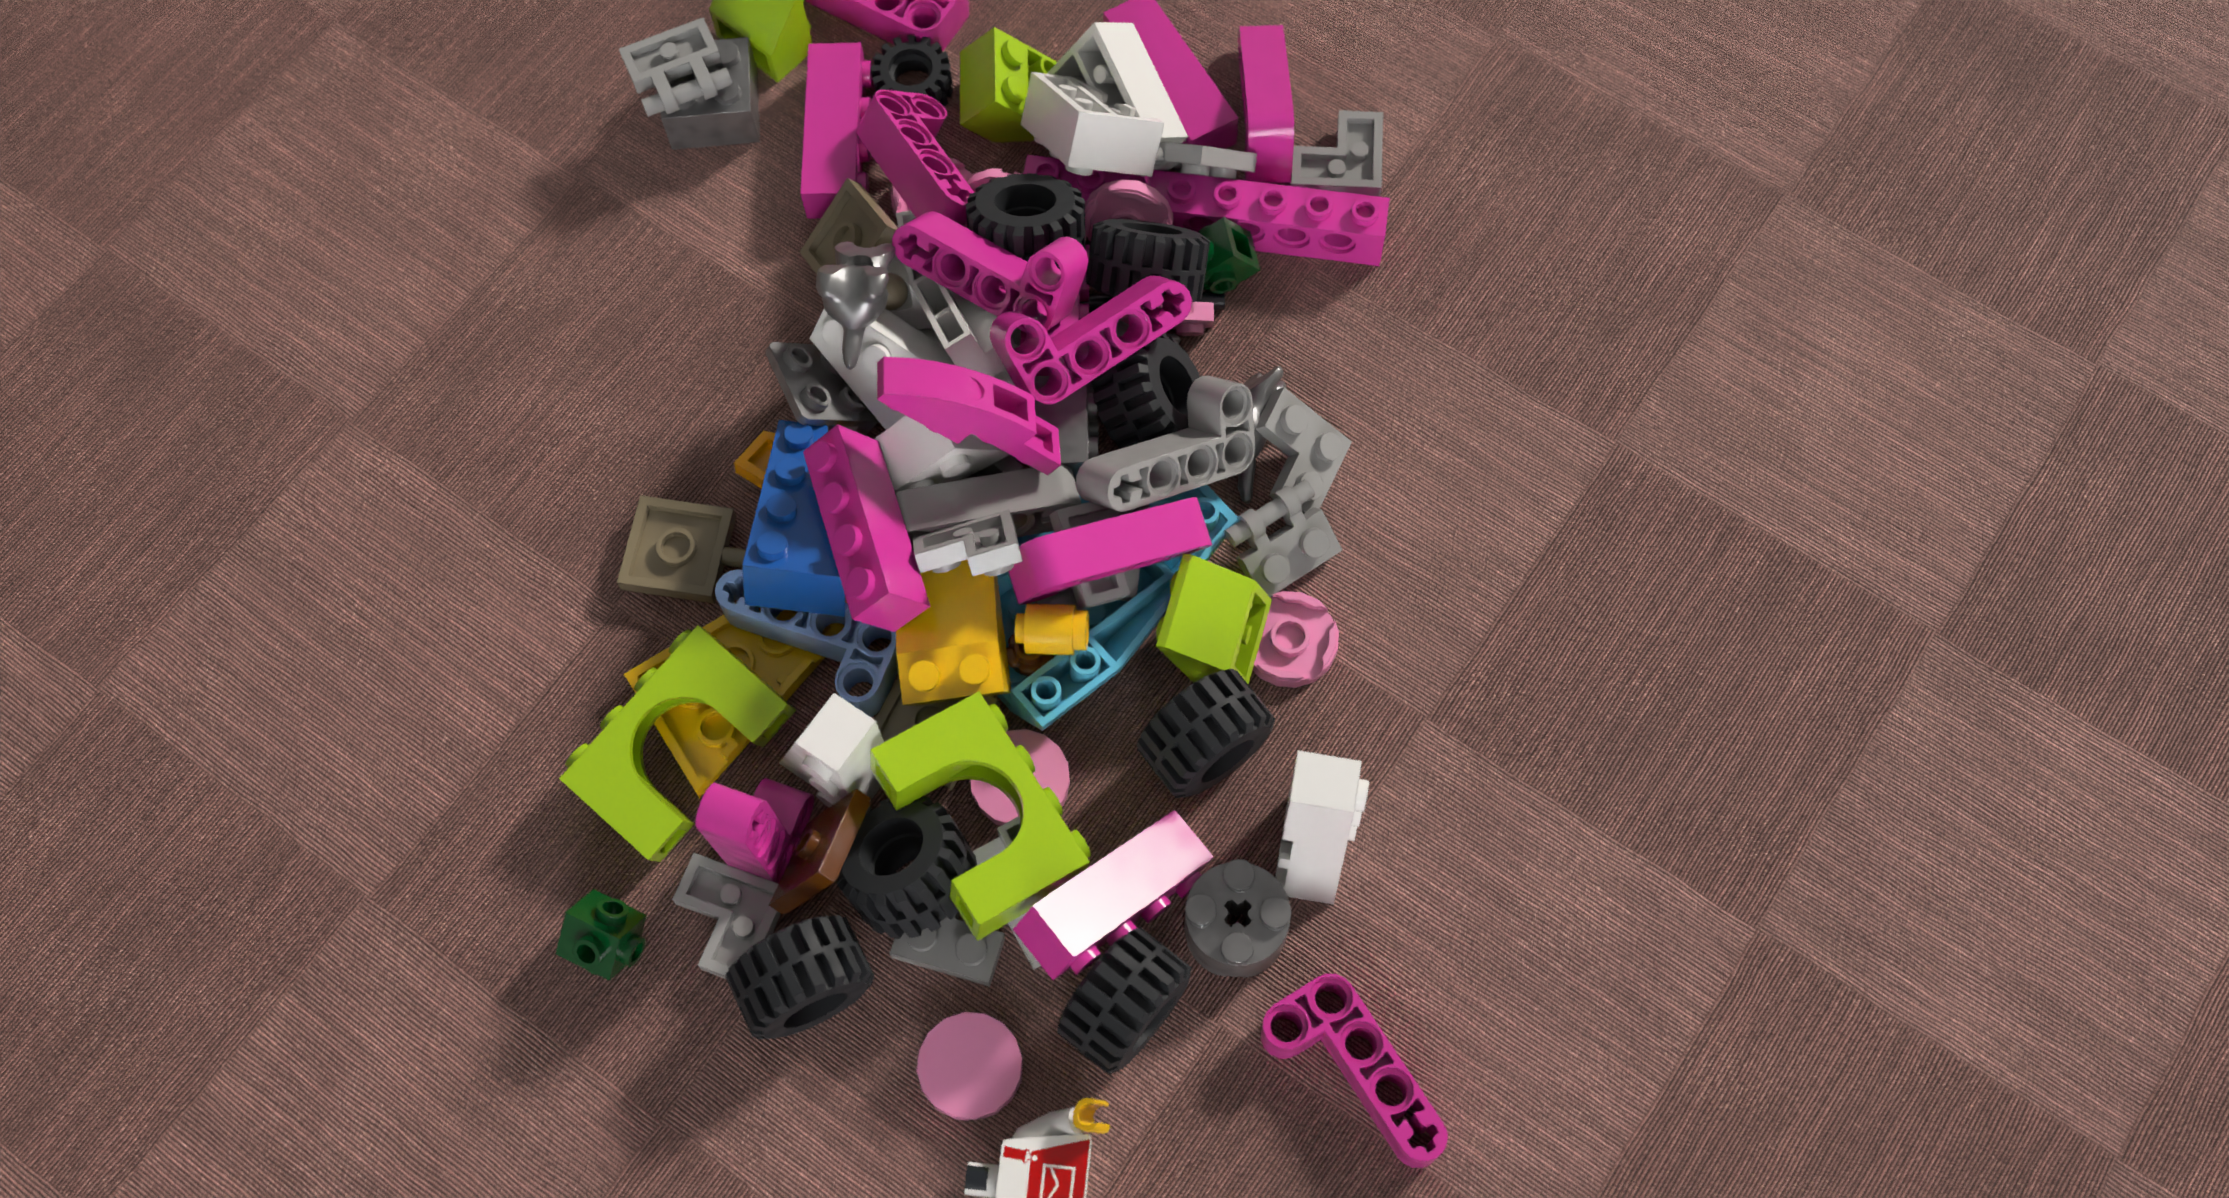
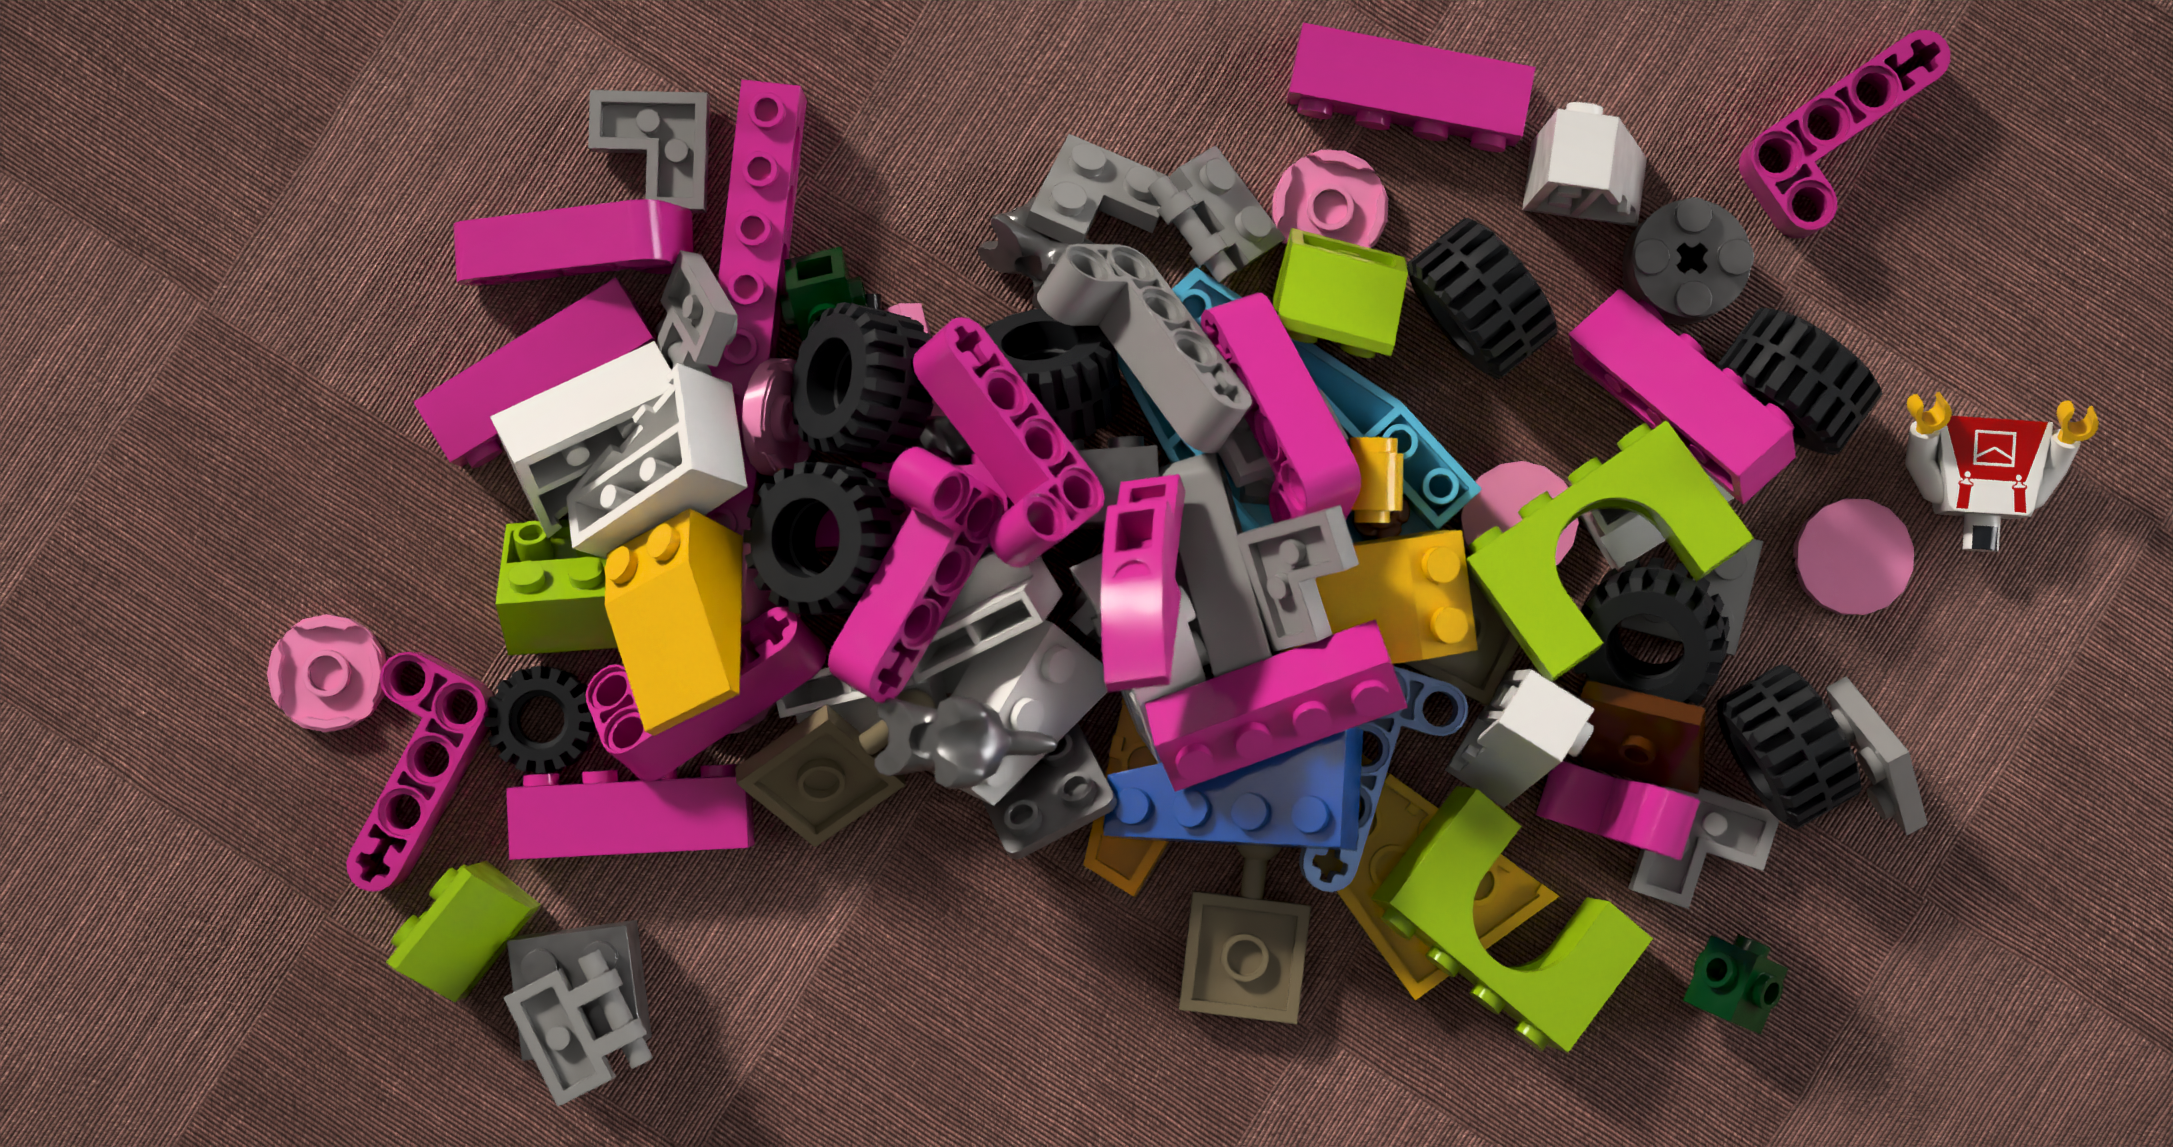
camera: 90 degrees left, 20 degrees up
none -> yellow slope [604,508,743,736]
none -> dark pink brick [1286,23,1536,152]
none -> light grey plate [1826,676,1928,835]

